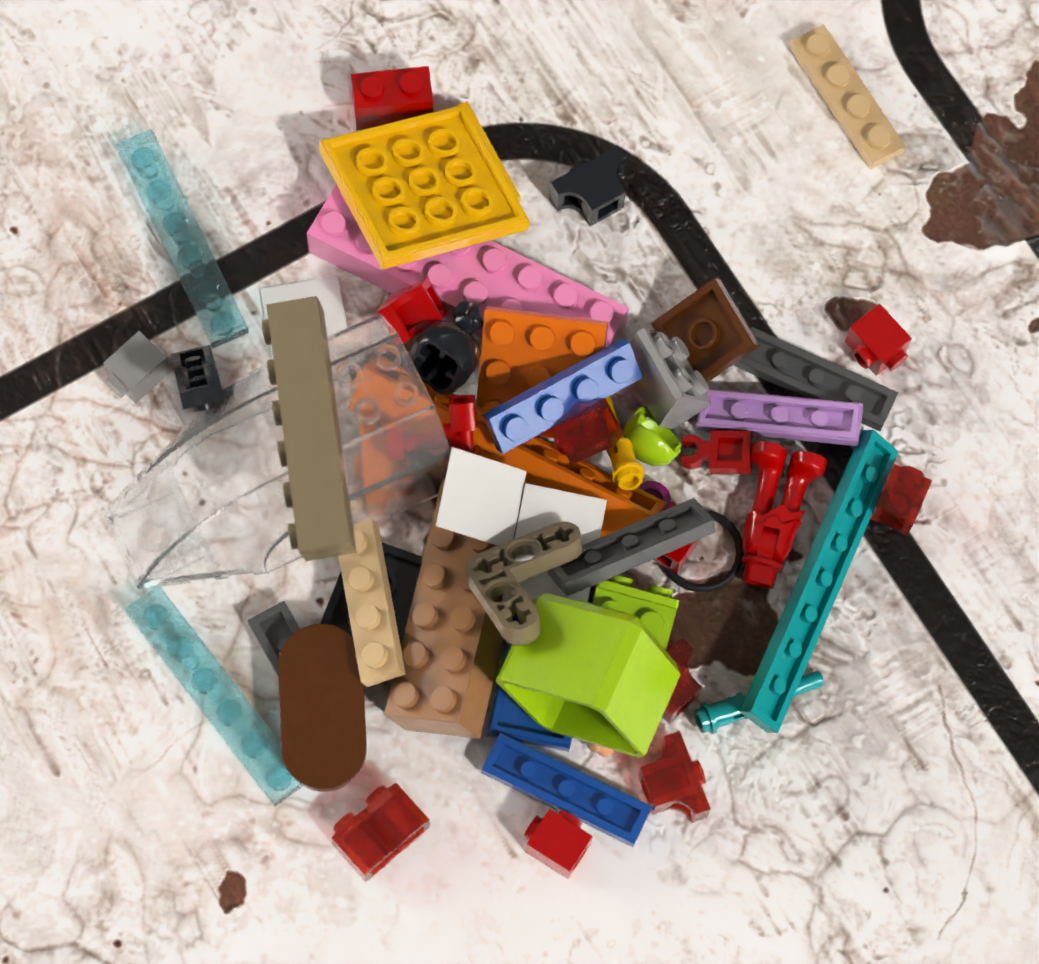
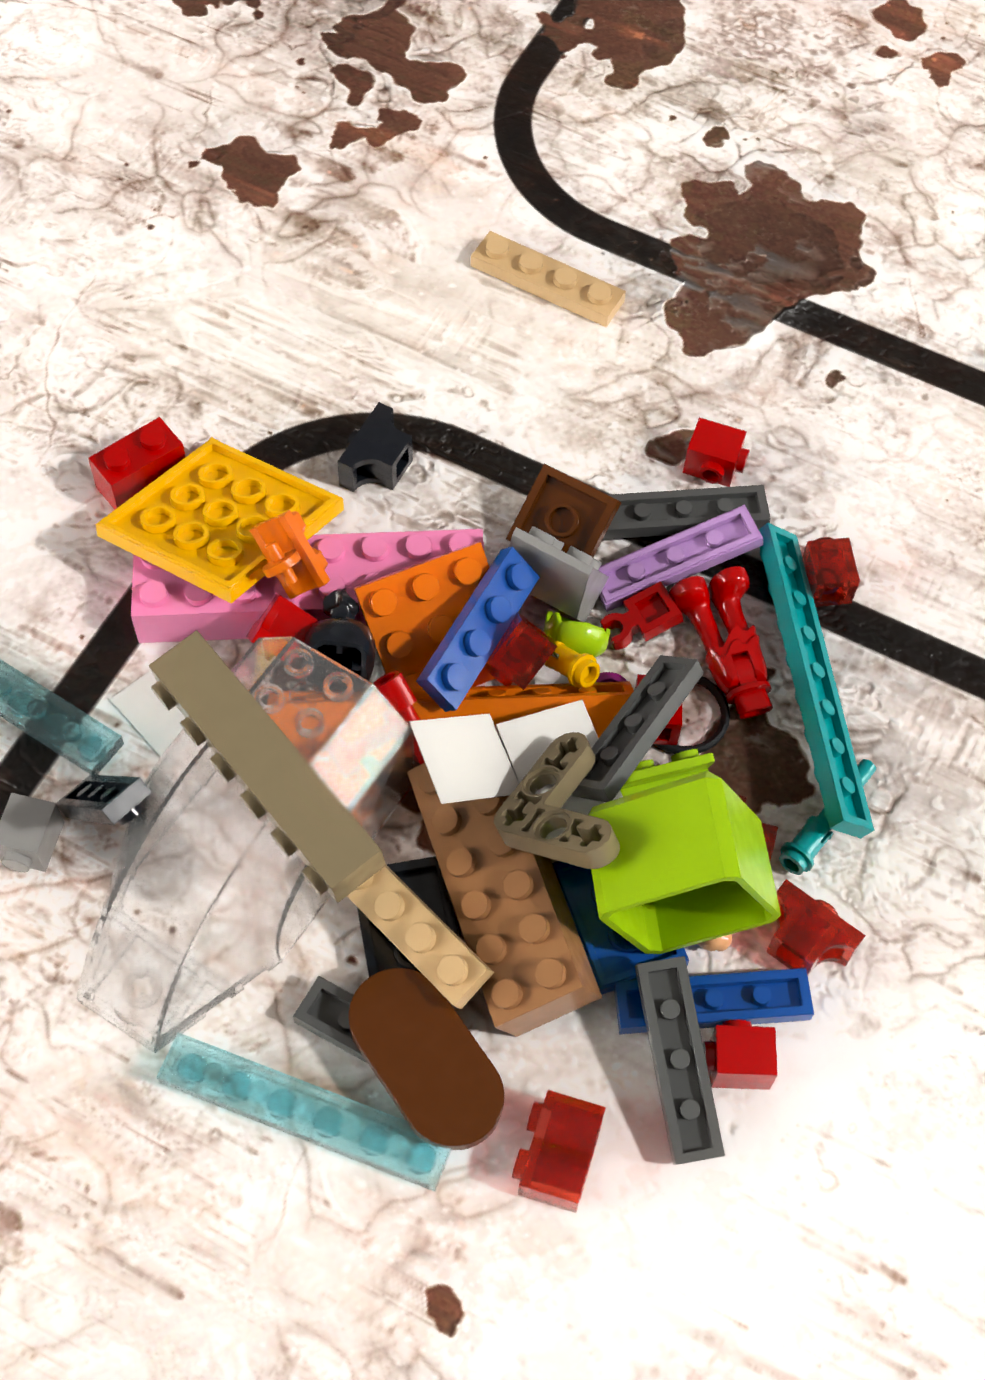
camera: 30 degrees left, 10 degrees down
none -> orange hips [249,510,330,599]
none -> dark grey plate [634,956,725,1165]

